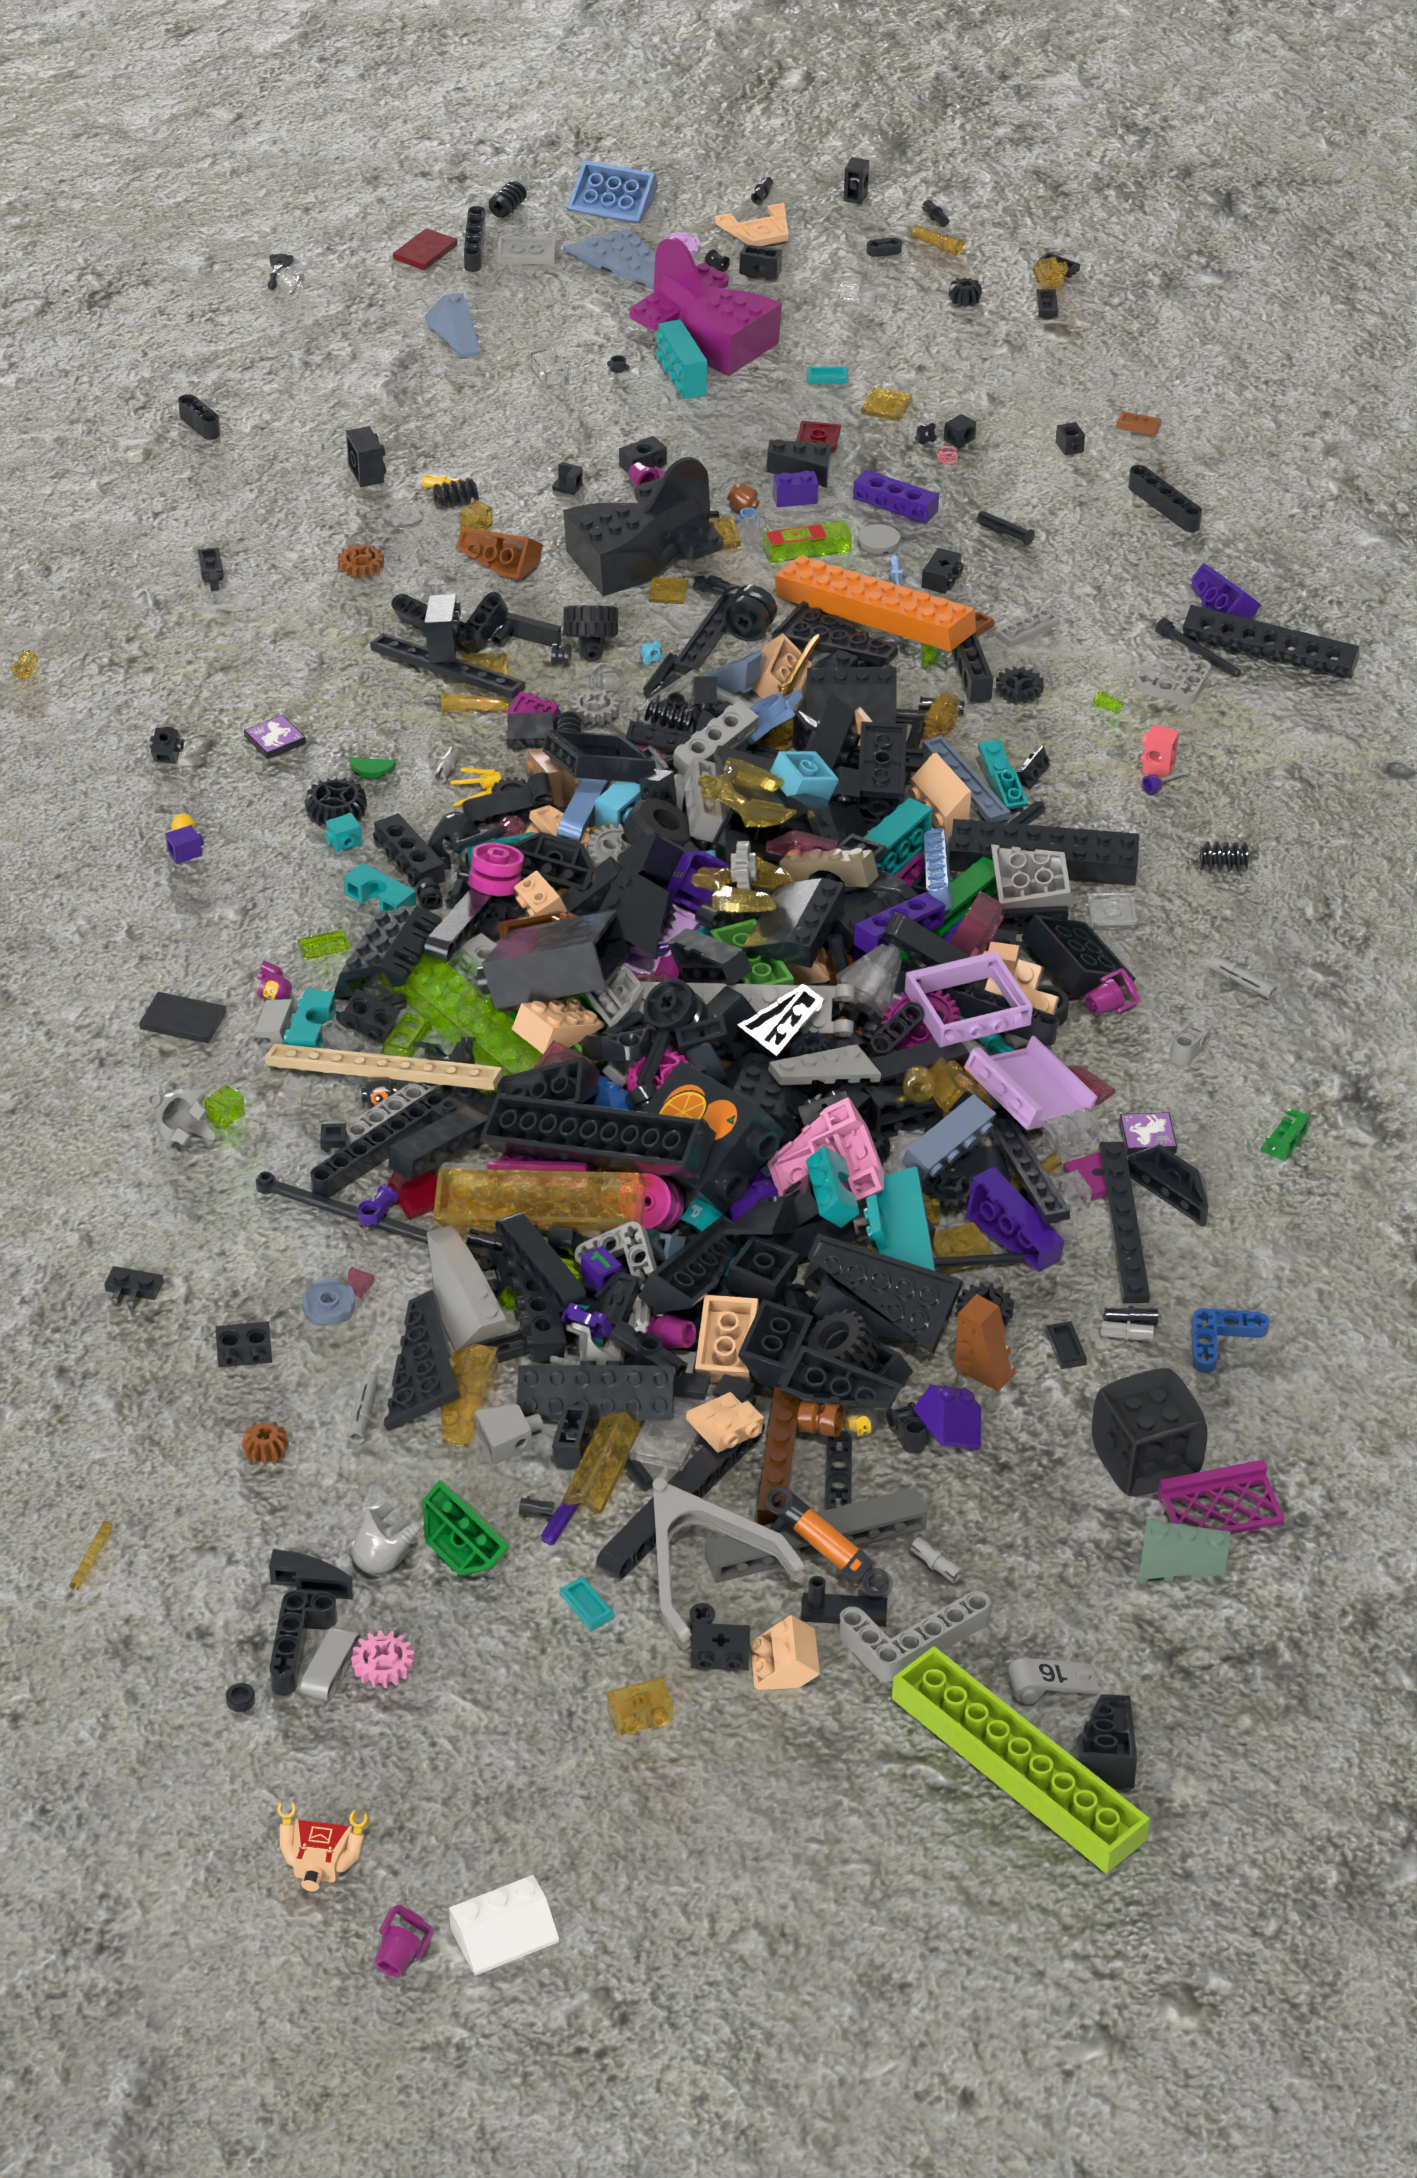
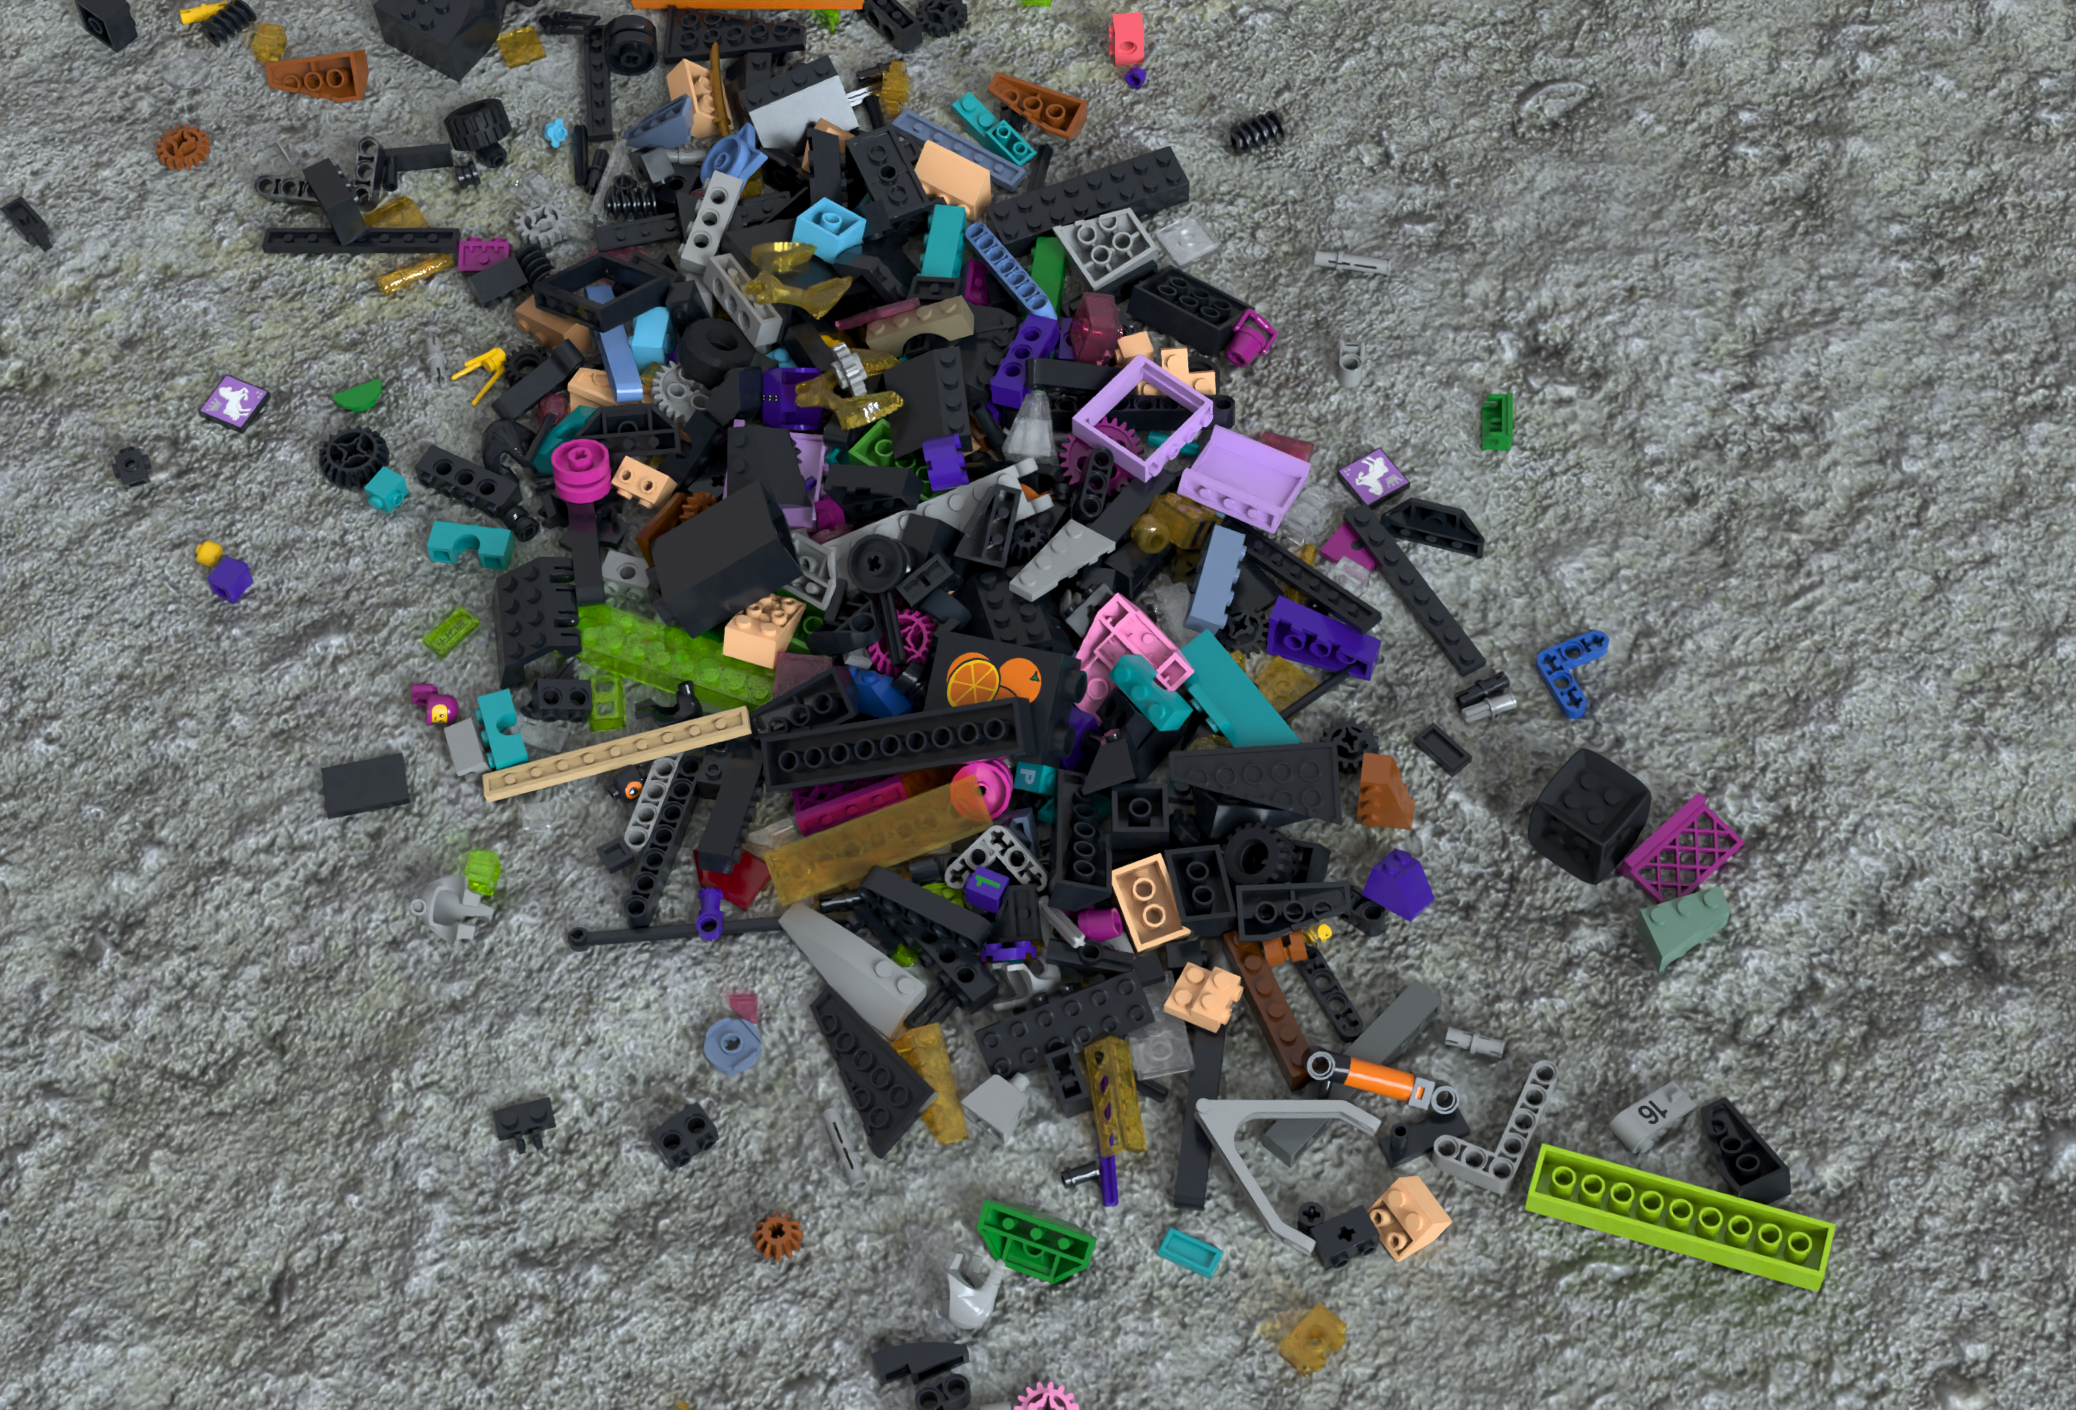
camera: 25 degrees left, 15 degrees up
none -> dark purple brick [922,433,969,492]
none -> dark orange wedge [987,72,1088,140]

